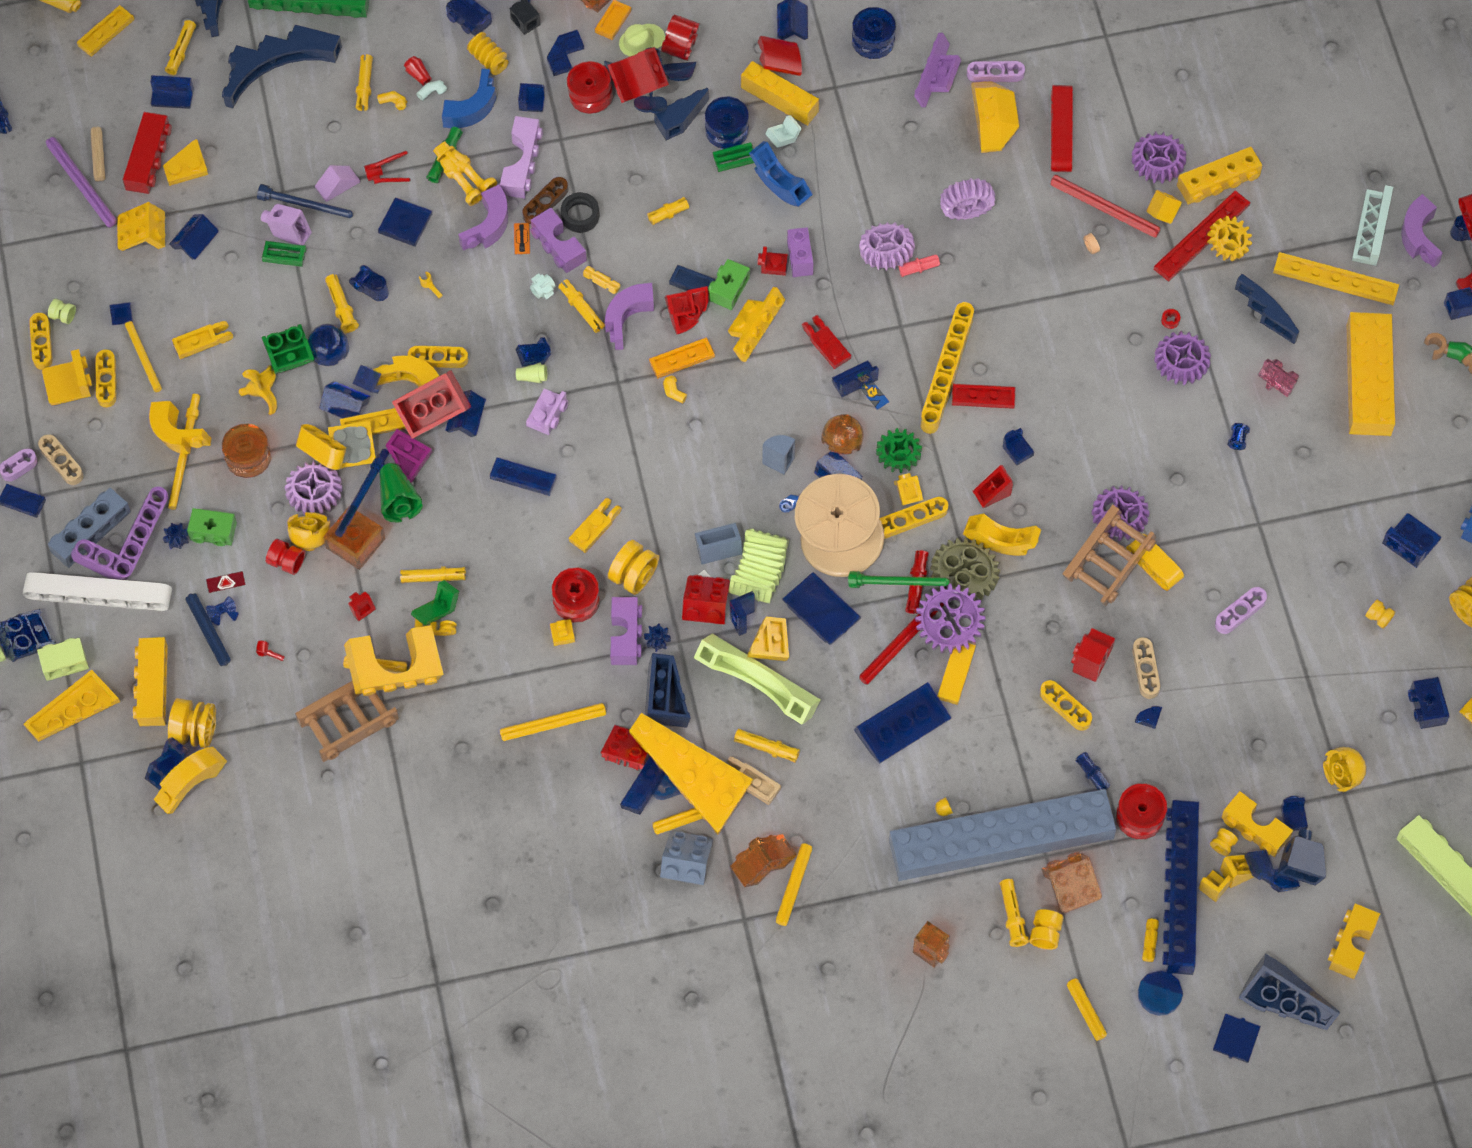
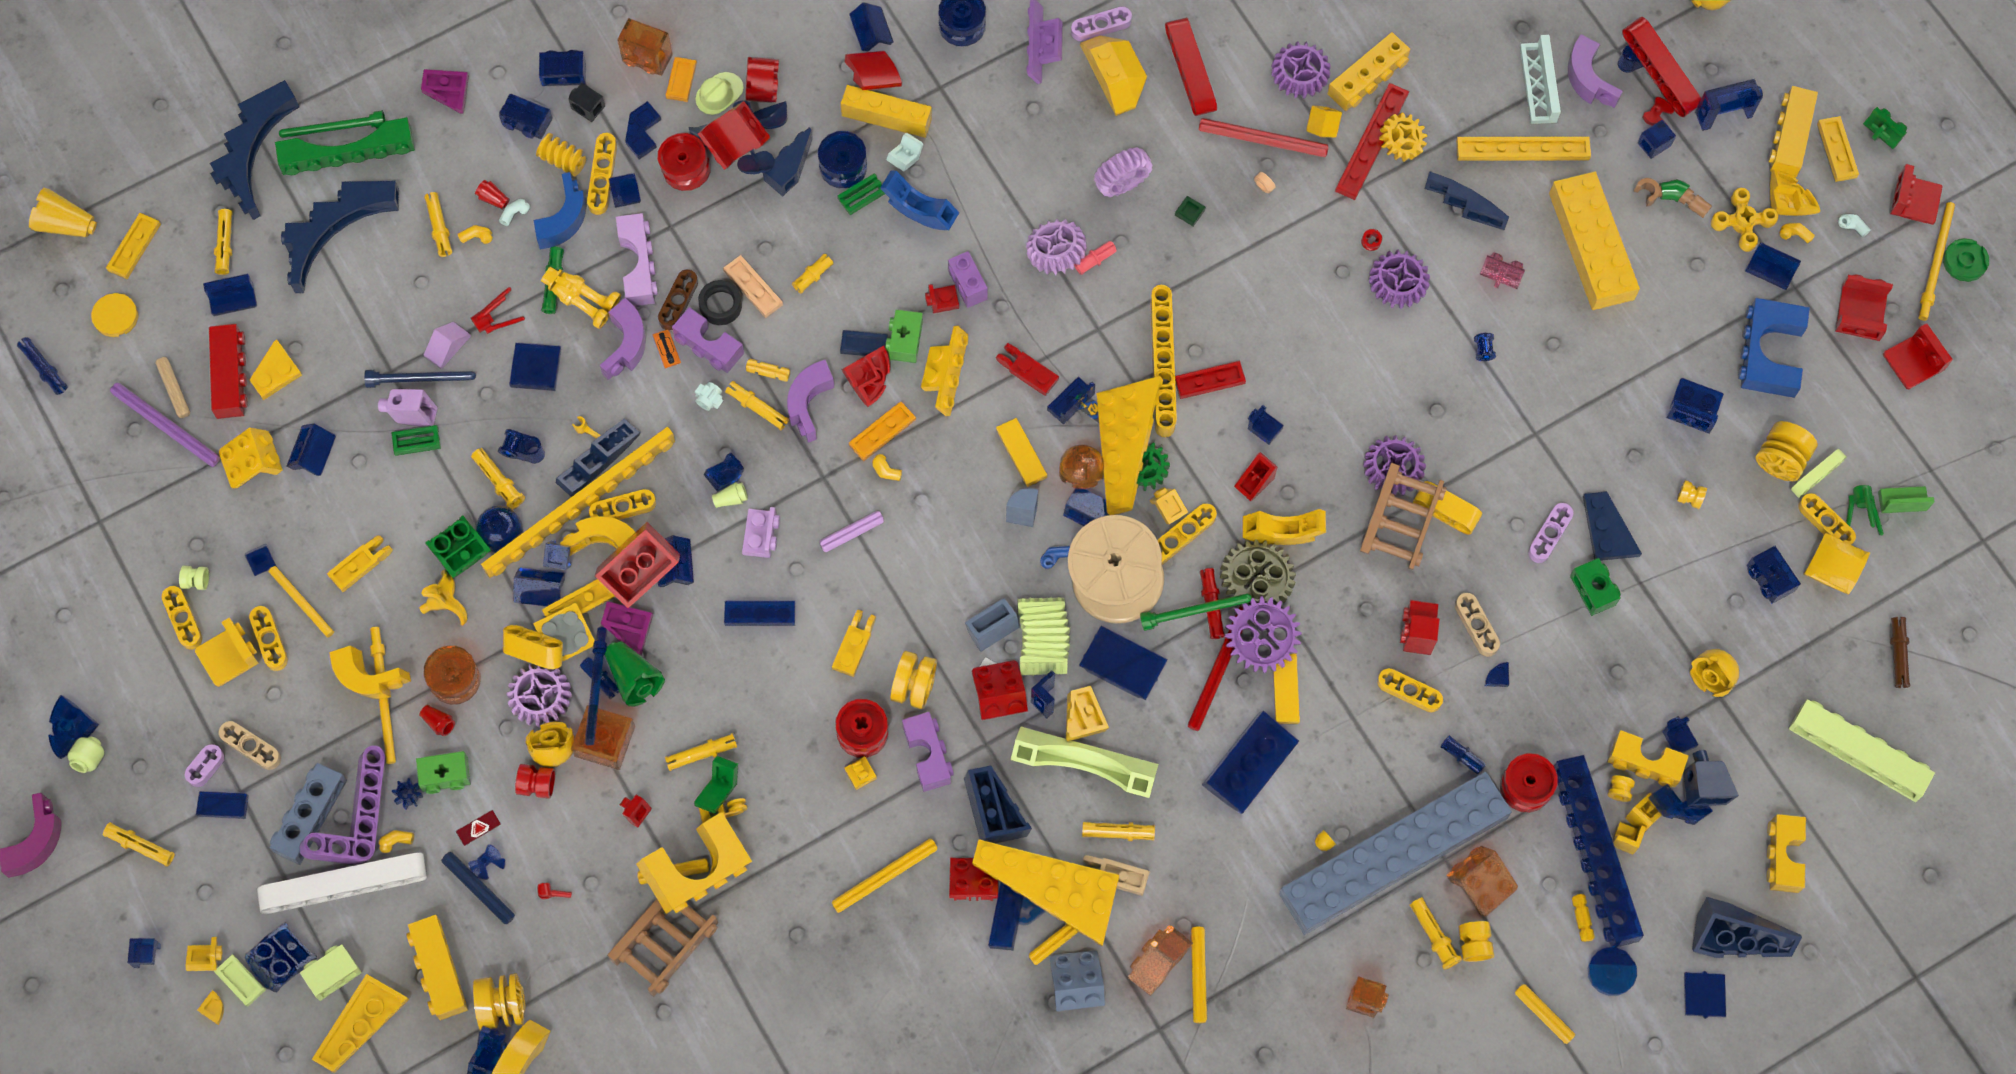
camera: 20 degrees left, 5 degrees up
clear blue gear [644,623,671,652] -> none
none -> yellow tile [91,293,139,337]
none -> yellow arm [378,830,414,853]
none -> red cone [419,705,455,736]
none -> yellow plate [481,427,675,578]
none -> dark blue slope [555,418,640,497]
none -> clear blue axle [580,657,619,699]
none -> yellow beam [587,133,617,215]
none -> light nougat tile [723,255,783,318]
none -> lavender axle [819,511,884,552]
none -> yellow tile [996,418,1047,487]
none -> yellow wing [1096,376,1163,515]
none -> dark green tile [1175,196,1206,227]
none -> green brick [1570,558,1621,616]
none -> dark blue wing [1583,491,1642,561]

